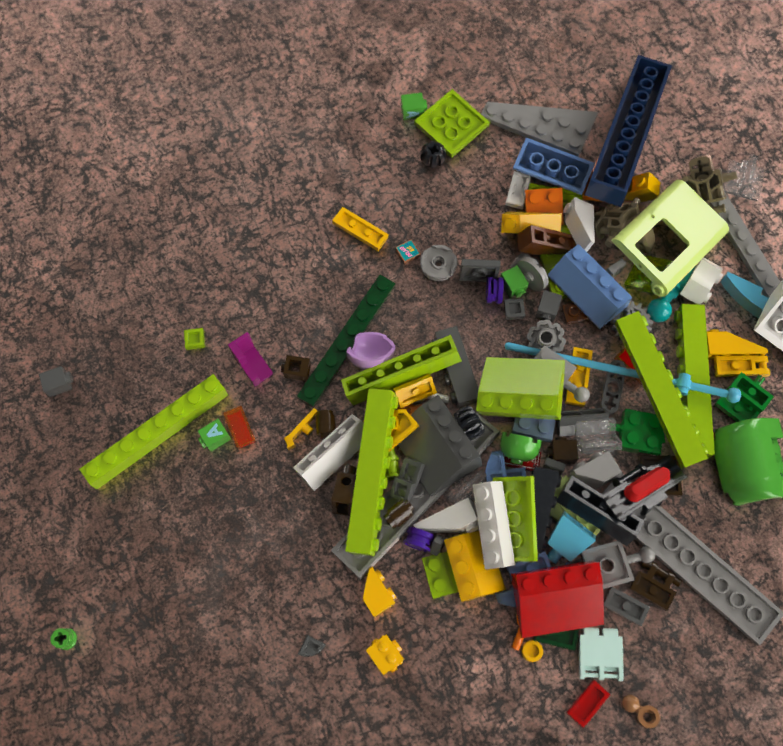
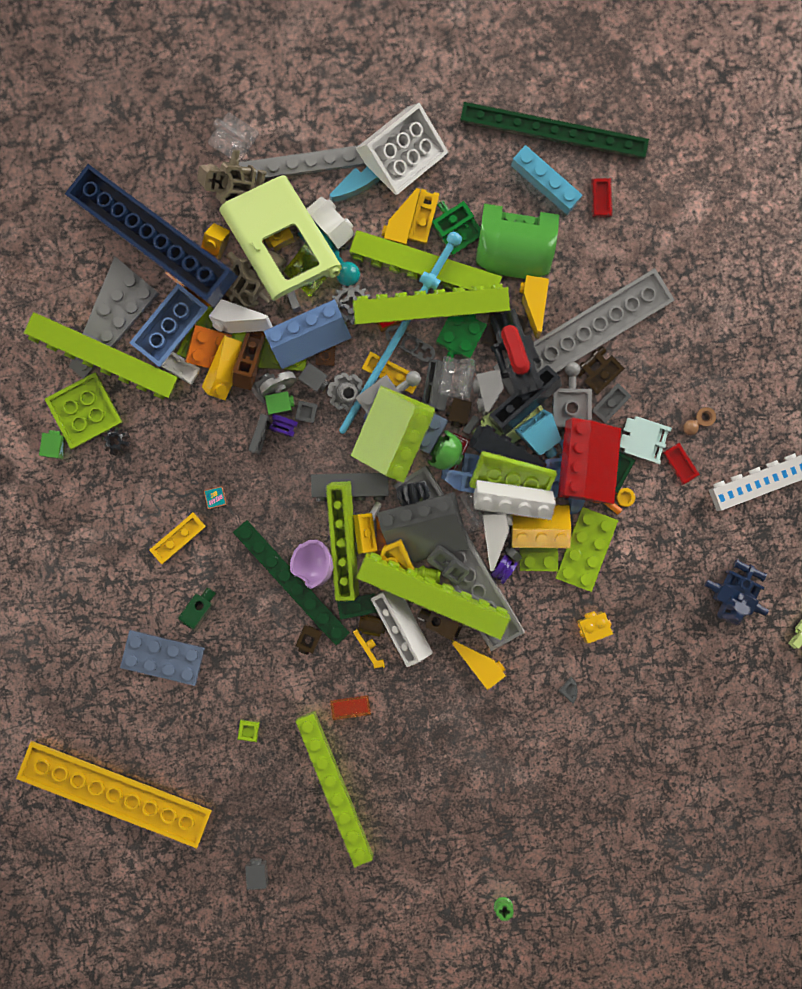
camera: 75 degrees left, 15 degrees up
bright green brick [198,418,231,452] -> none
magenta panel [228,332,273,387] -> none
yellow slope [363,567,396,618] -> none
dark brown brick [383,499,414,529] -> none
light grey plate [420,245,457,281] -> none
none -> yellow plate [16,741,212,848]
none -> lime brick [24,312,179,400]
none -> sand blue plate [120,630,205,686]
none -> dark green torso [177,587,216,632]
none -> yellow brick [264,227,295,252]
none -> dark green plate [337,593,377,620]
none -> yellow slope [451,641,506,690]
none -> yellow slope [519,275,549,339]
none -> lime plate [555,507,618,592]

